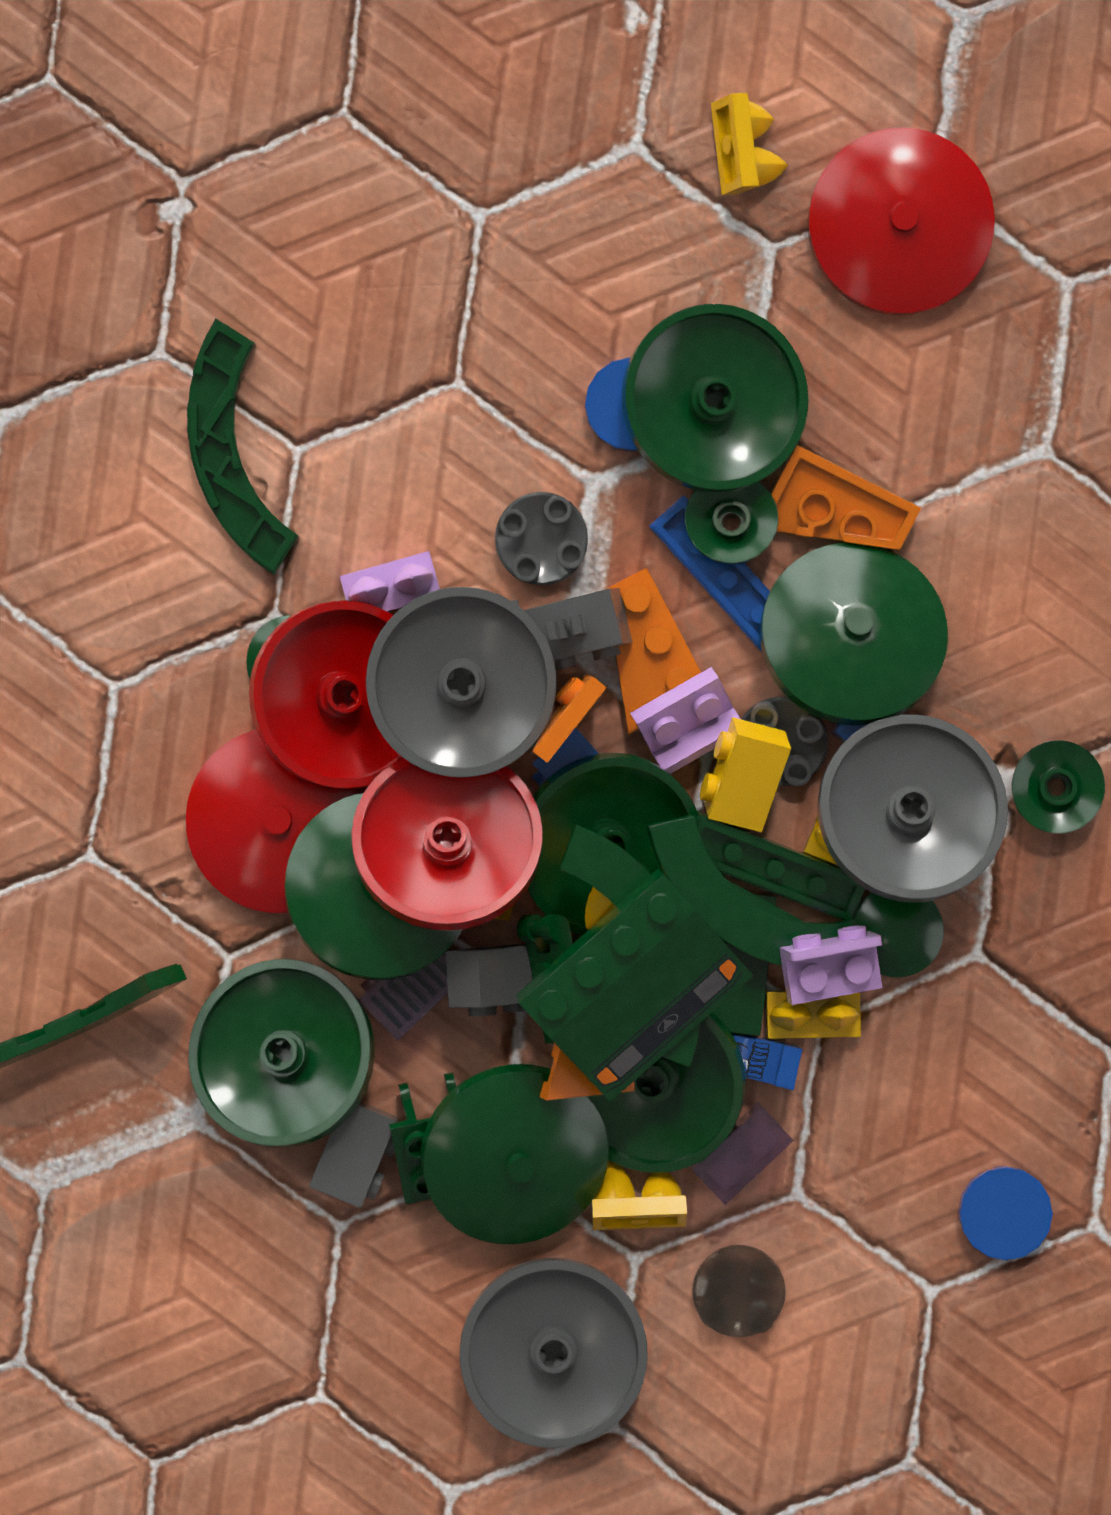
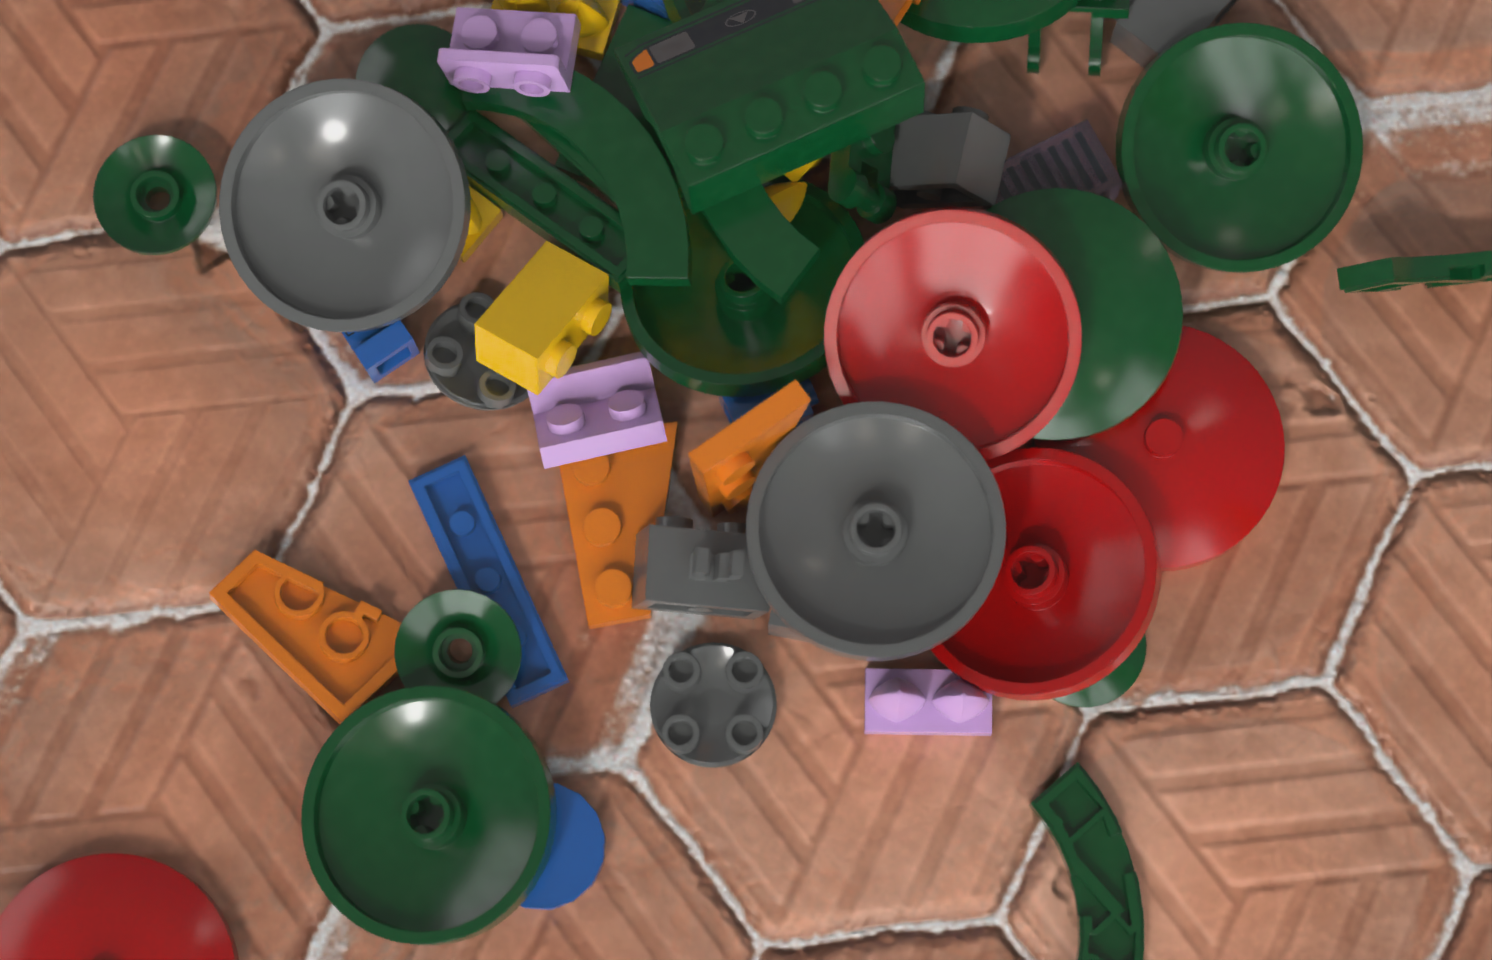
camera: 155 degrees left, 10 degrees down
dark green dish [760,542,948,725] -> none

